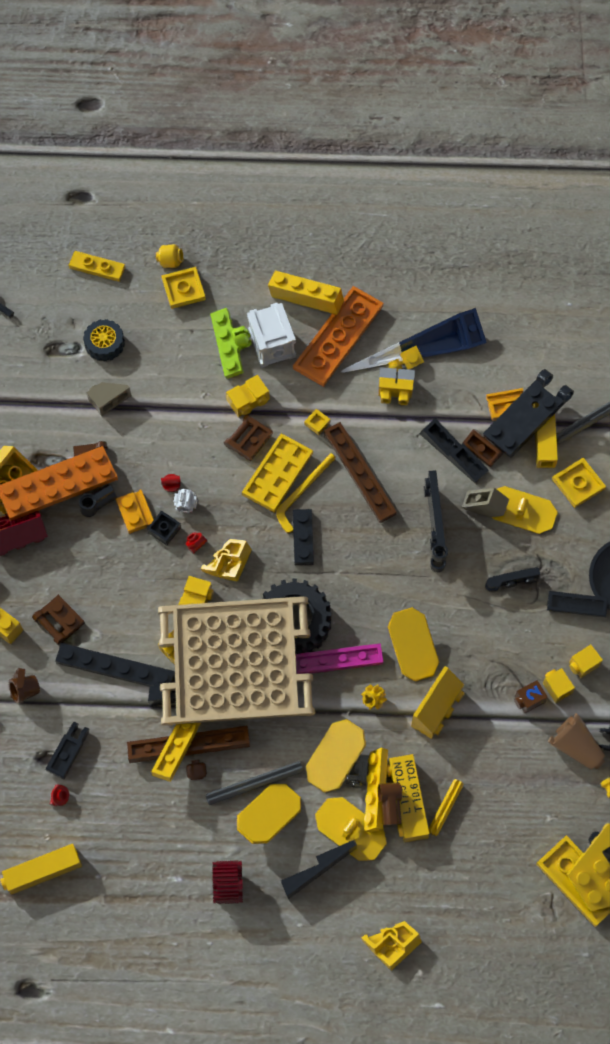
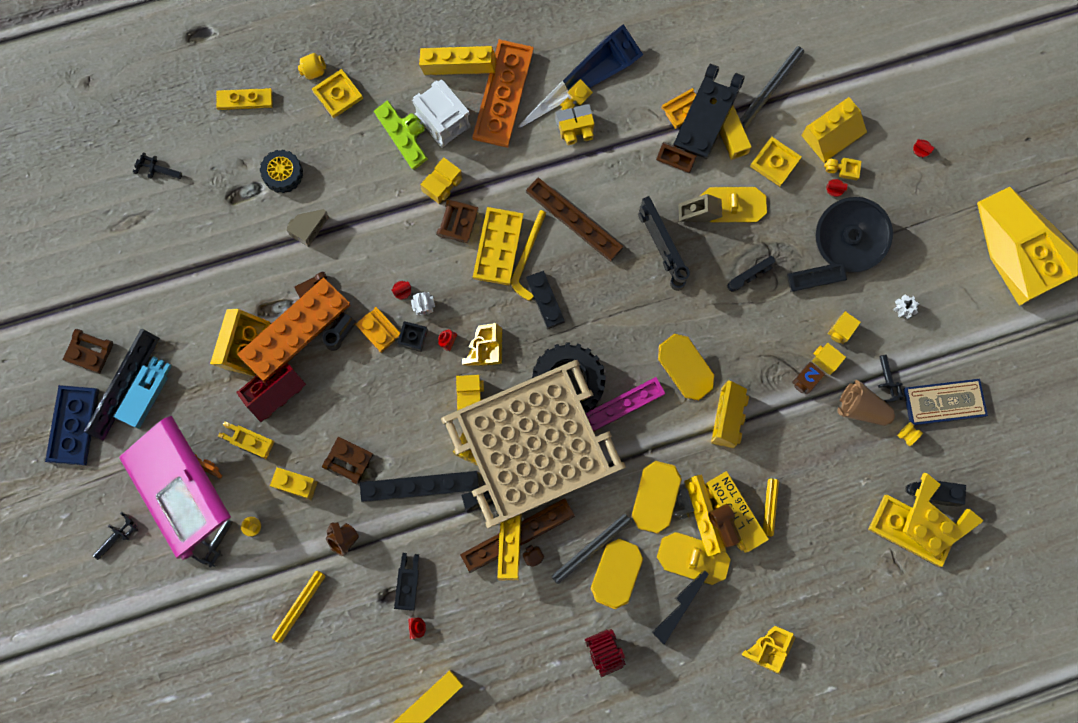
camera: 25 degrees left, 10 degrees up
yellow plate [304,409,331,435] -> none
yellow gear [361,684,387,710] -> none
black slope [419,418,489,483] -> none

